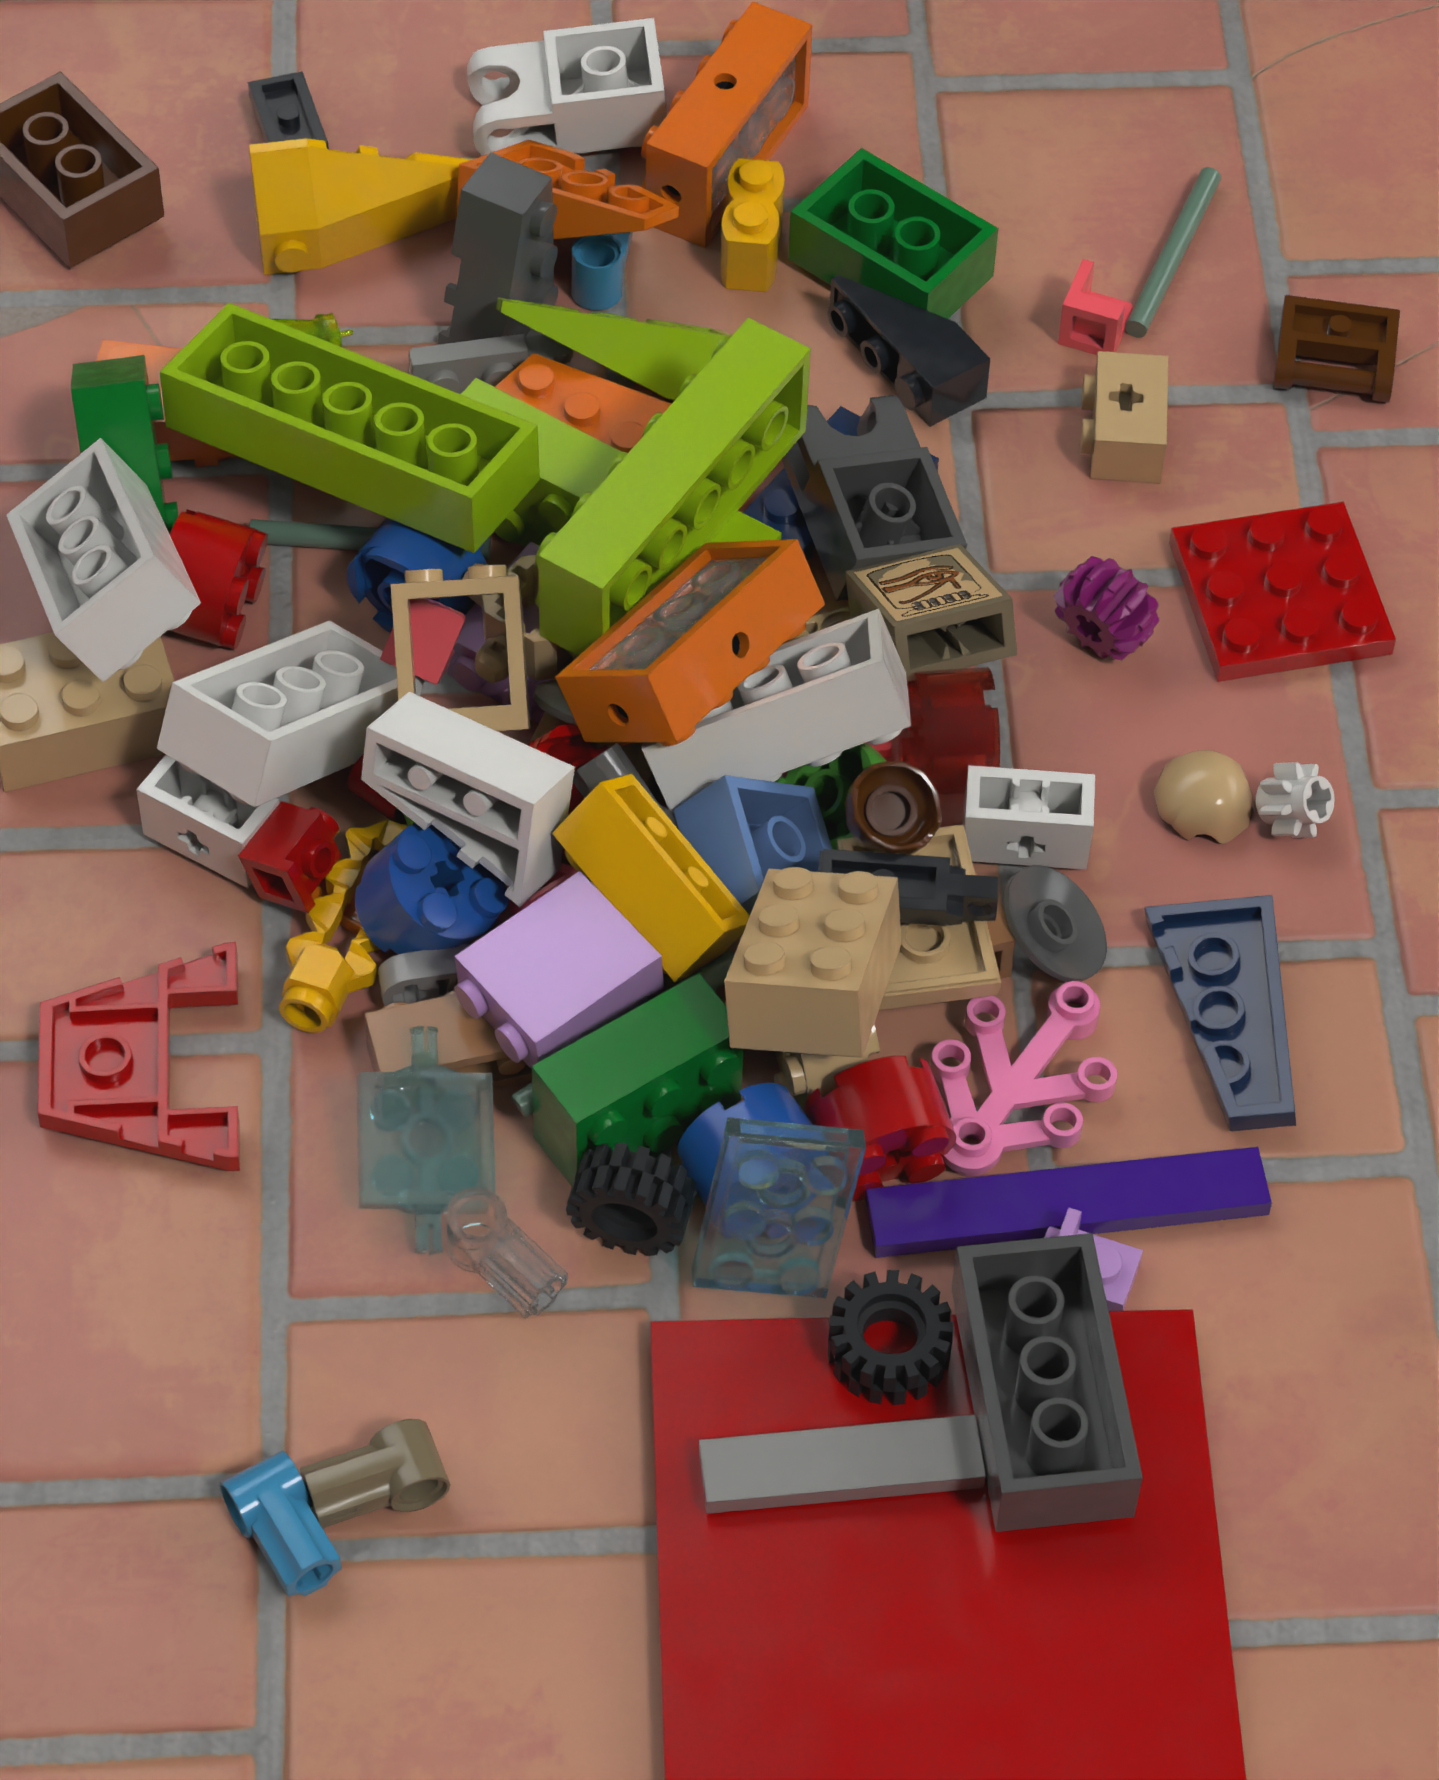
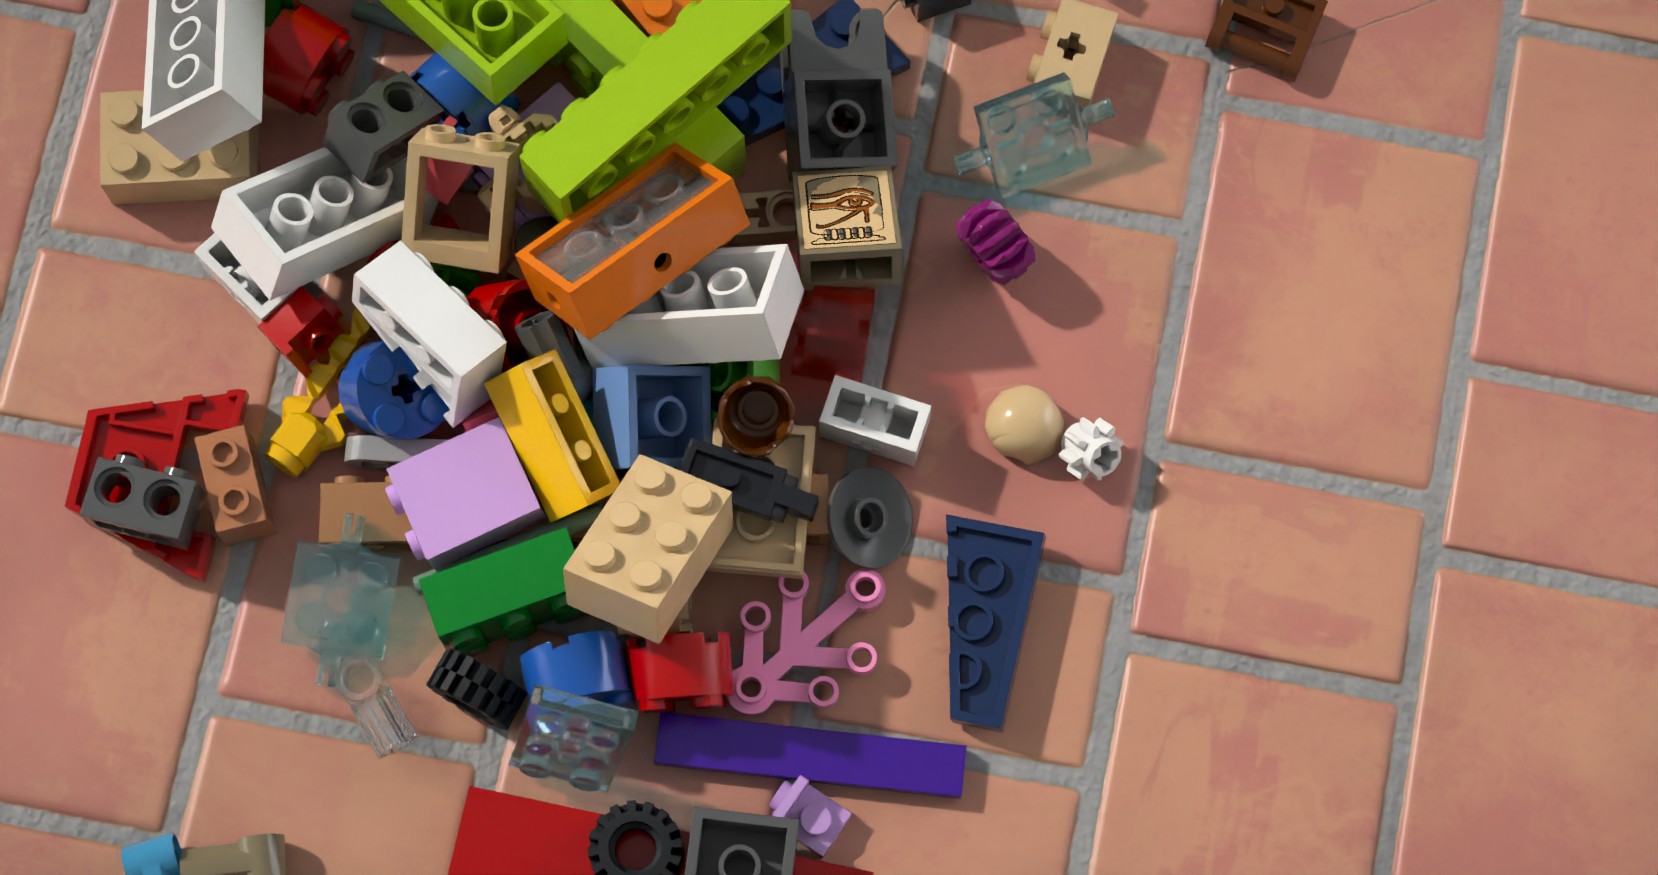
camera: 15 degrees right, 20 degrees up
red plate [1169,502,1396,682] -> none
none -> dark grey brick [79,454,206,551]
none -> nougat brick [194,425,277,547]
none -> dark grey brick [322,71,444,183]
none -> clear light blue plate [953,72,1115,199]

